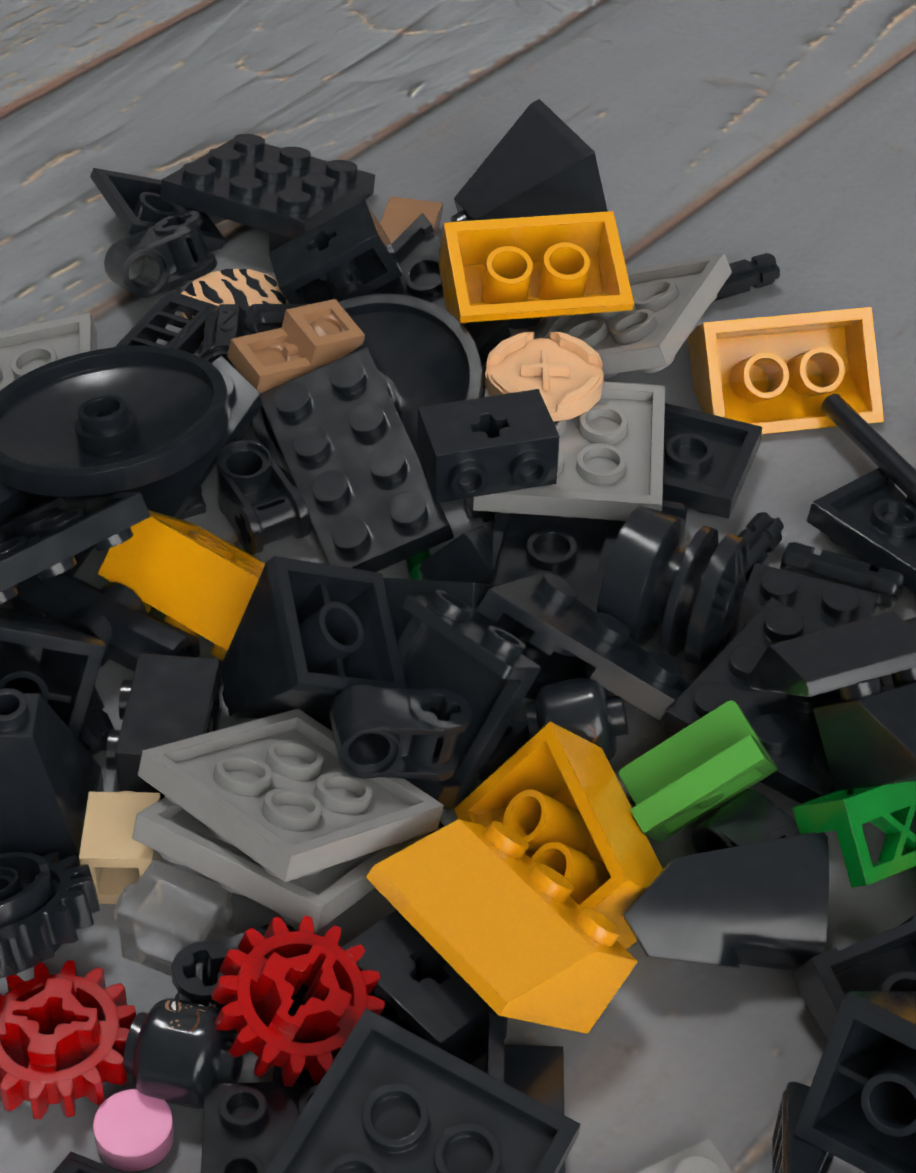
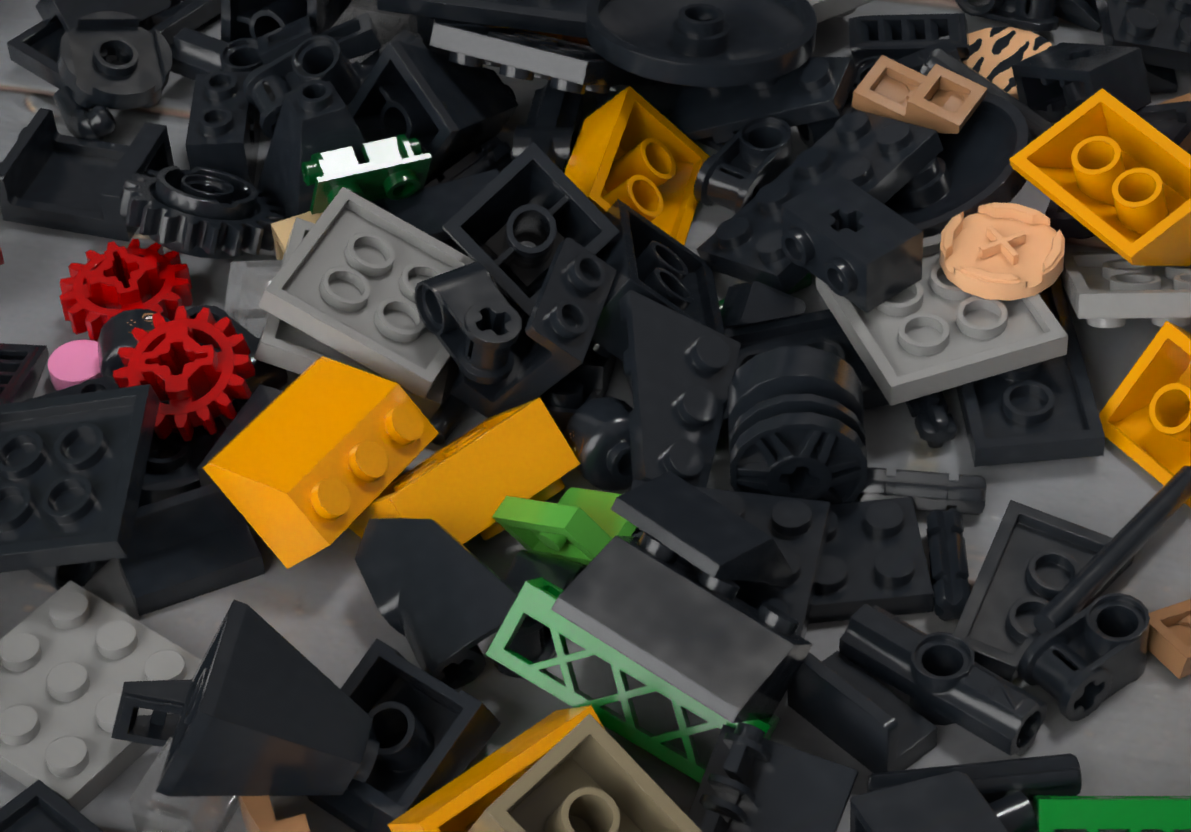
camera: 70 degrees right, 0 degrees up
none -> dark green hinge [301,134,432,215]

